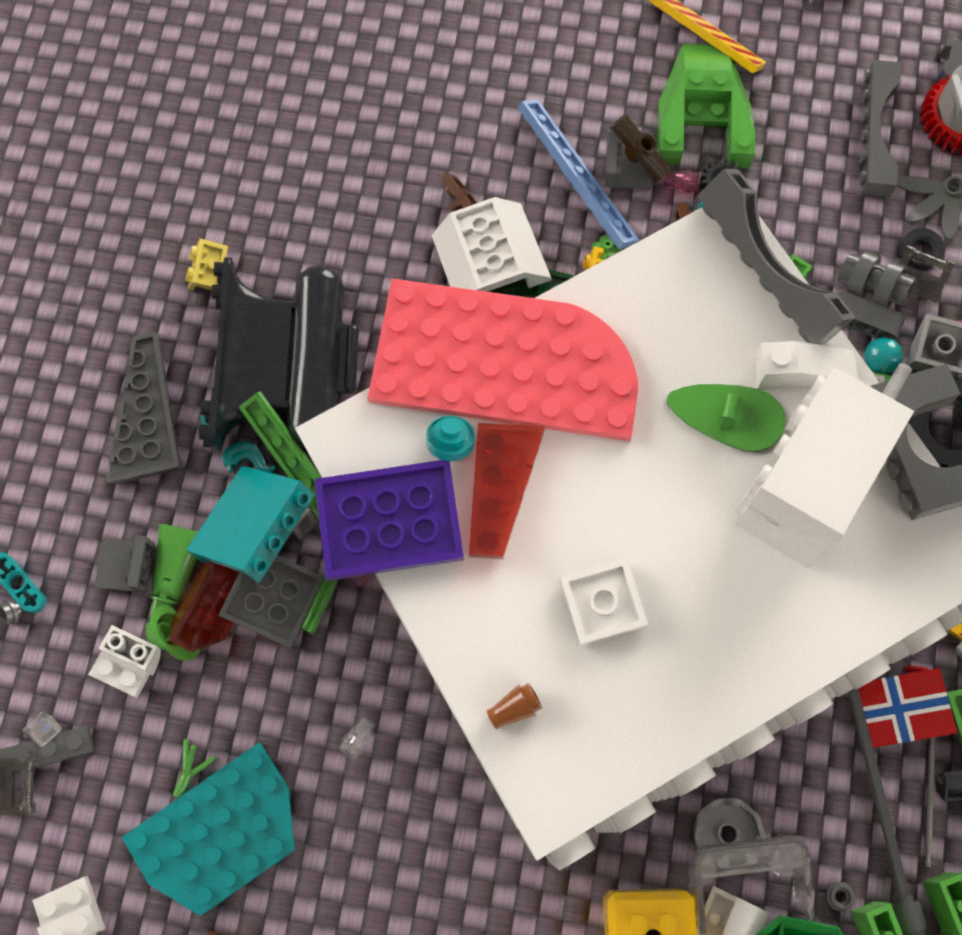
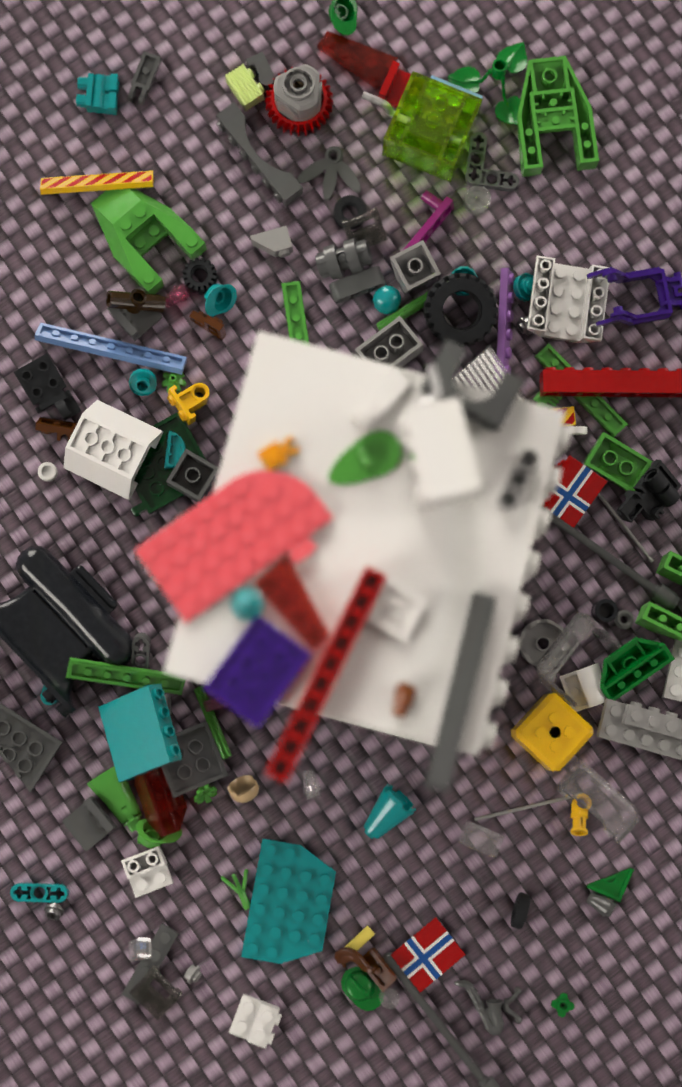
camera: 55 degrees left, 10 degrees up
teal piece [222,441,277,474] -> none
dark grey arch [697,169,856,345] -> none
none -> black plate [14,353,81,420]
none -> white tile [38,462,58,482]
none -> teal plate [129,368,157,396]
none -> light grey plate [184,964,202,984]
none -> bright green plant [193,785,218,804]
none -> yellowish green brick [225,64,265,111]
none -> tan hair [228,775,259,803]
none -> light grey slope [250,226,293,258]
none -> light orange plate [258,437,300,471]
none -> red brick [265,566,386,783]
none -> coral piece [288,537,317,564]
none -> teal cone [364,784,416,839]
none -> dark grey beam [425,592,496,794]
none -> light grey beam [497,450,539,512]
none -> black piece [591,599,618,623]

